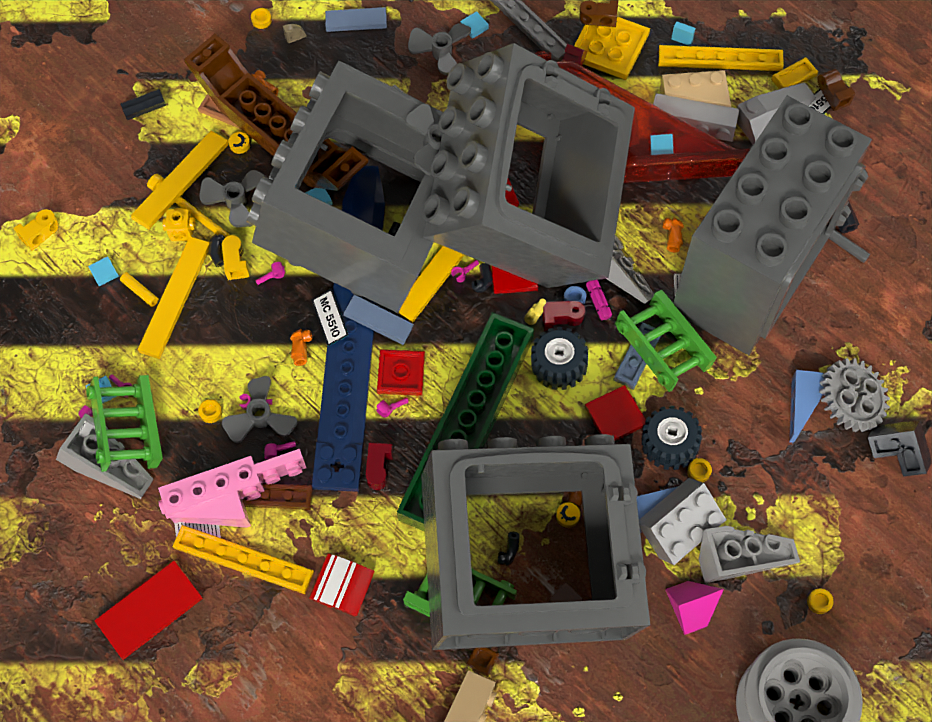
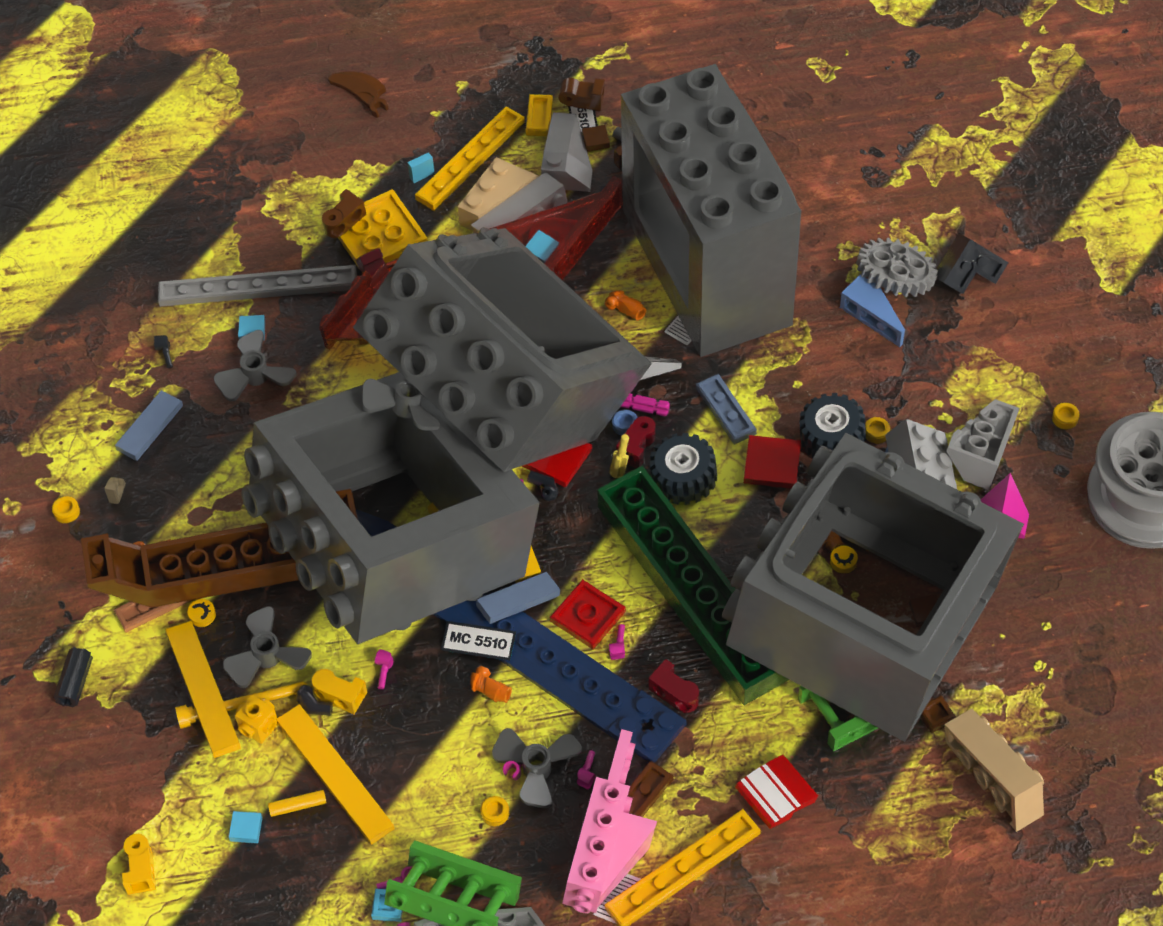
camera: 55 degrees left, 10 degrees down
bright green fence [615,290,717,392] -> none

